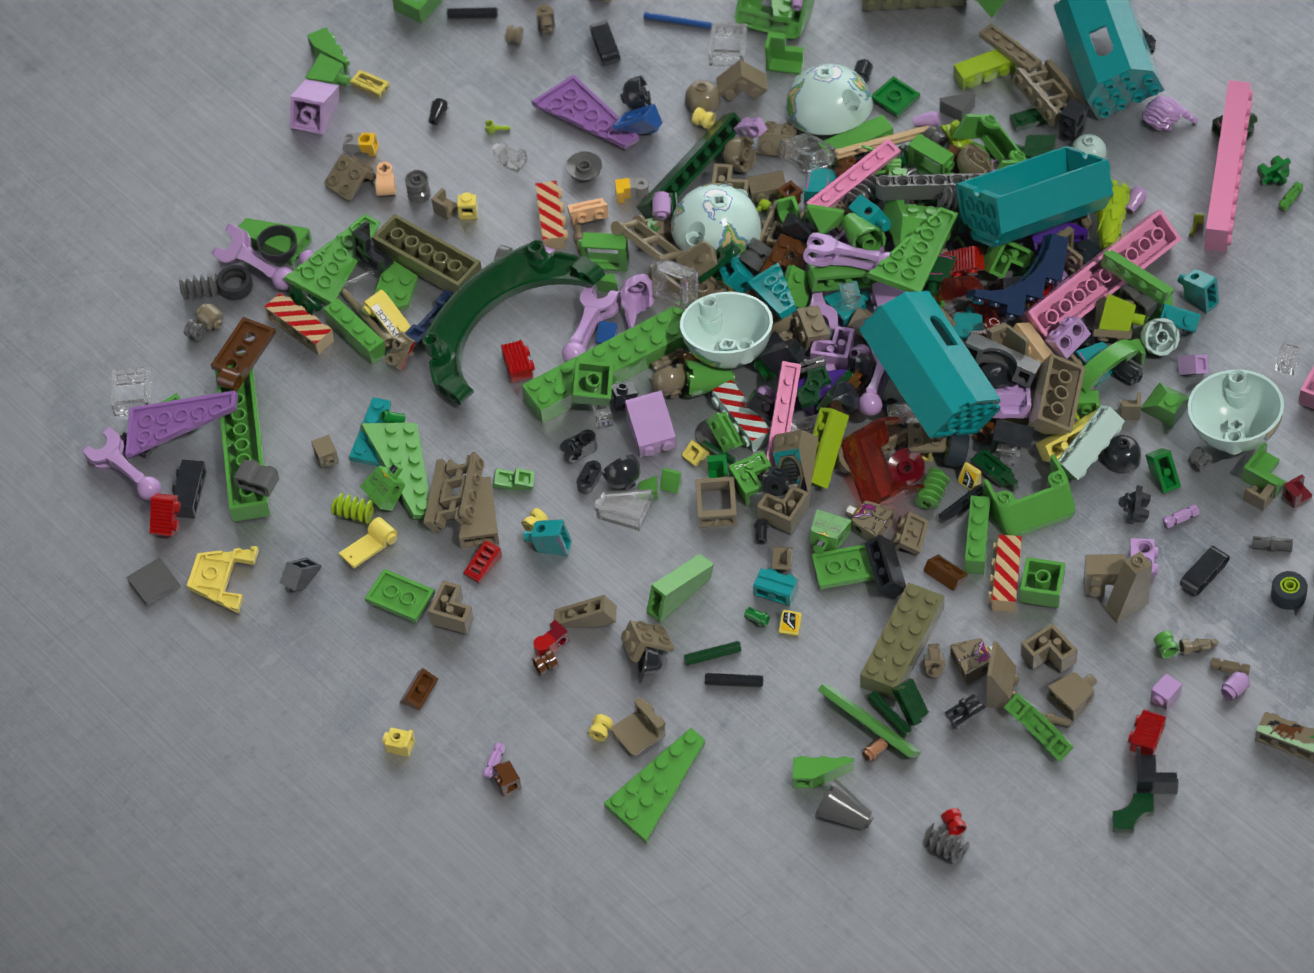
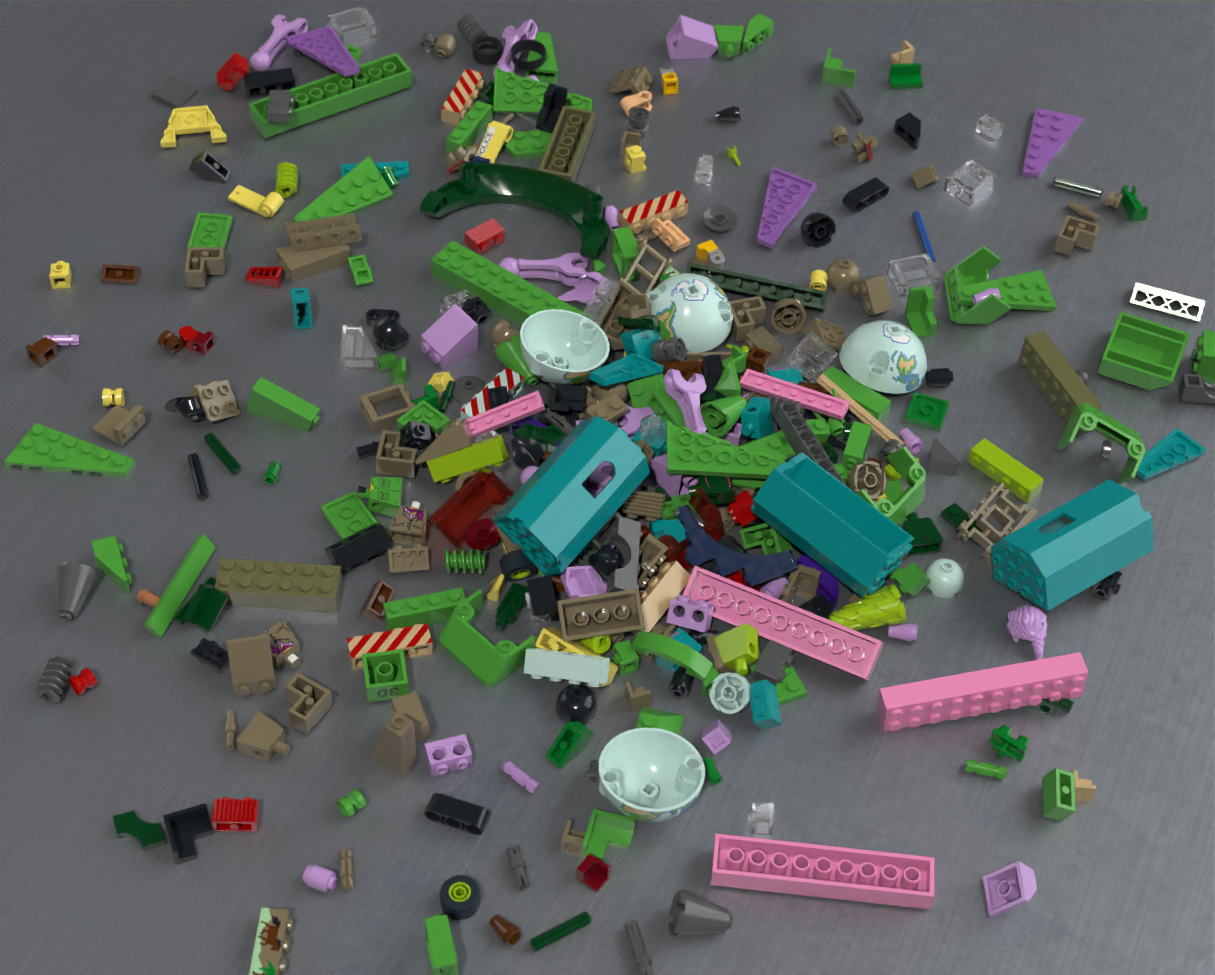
camera: 60 degrees right, 5 degrees down
reddish brown hinge [211,317,276,391] -> none
dark tan brick [311,435,339,469] -> none
light yellow tile [350,70,390,98] -> none
bright green torso [360,462,405,511] -> none
light yellow wheel [521,508,548,531] -> none
dark tan slope [554,595,617,628] -> none
black piece [560,429,598,463] -> none
bright green brick [571,359,614,406] -> none
blue slope [596,321,618,344] -> none
blue slope [612,104,663,134] -> none
lavender brick [652,191,671,220] -> none
bright green bracket [706,411,744,454] -> none
lavender leg [734,116,767,139] -> none
teal brick [753,568,798,606] -> none
dark tan panel [771,546,793,570] -> none
slope [779,610,802,637] -> none
dark tan hips [924,644,945,678] -> none
black axle [938,484,984,523] -> none
dark tan tile [979,23,1042,74] -> none
bright green slope [1004,693,1074,762] -> none
black brick [1059,99,1087,143] -> none
bright green fence [1100,249,1174,305] -> none
black hips [1118,485,1151,525] -> none
lavender brick [1150,673,1182,710] -> none
teal torso [1178,269,1219,314] -> none
dark tan piece [1179,638,1218,655] -> none

